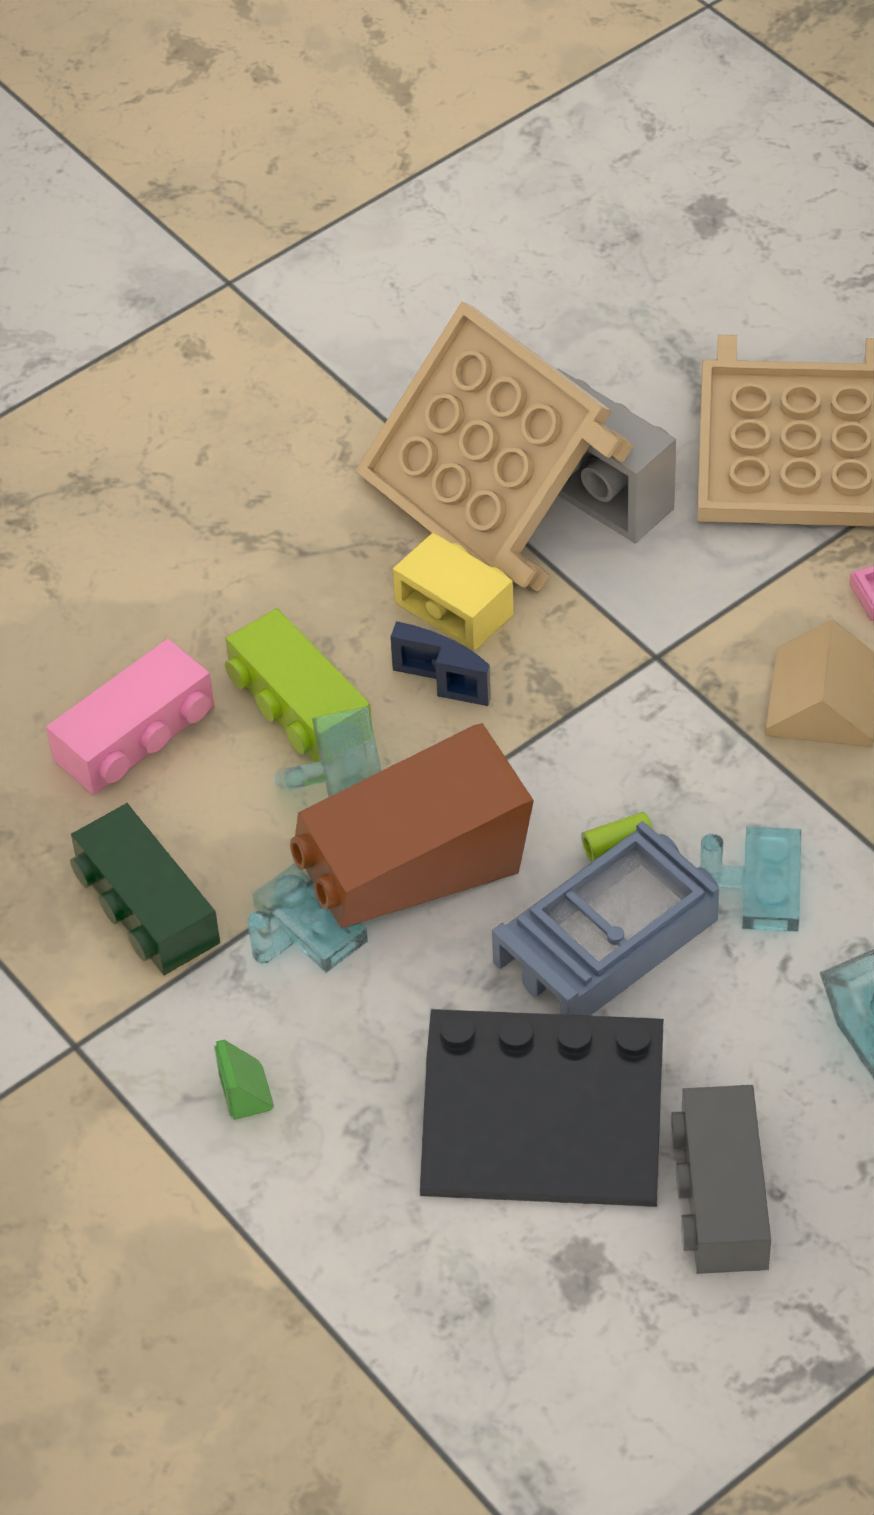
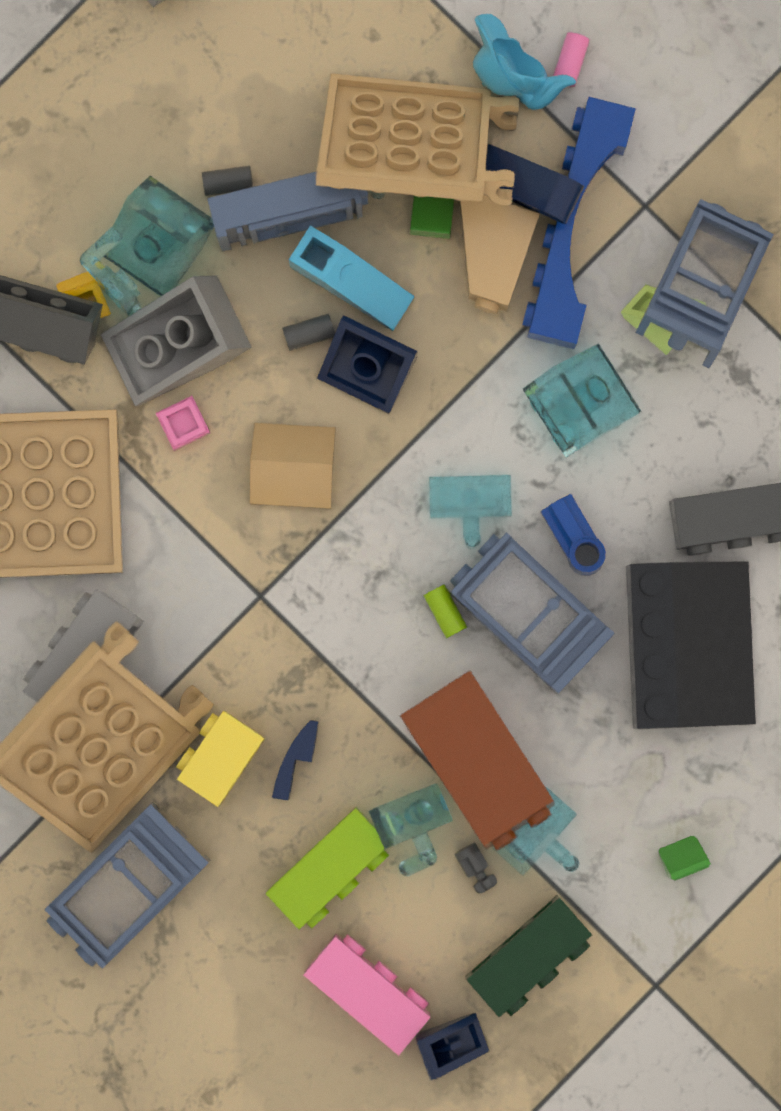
camera: 100 degrees left, 35 degrees up
none -> door [44,803,211,969]
none -> dark blue slope [416,1013,489,1080]
none -> dark grey piece [454,842,497,894]
none -> blue piece [540,494,606,576]

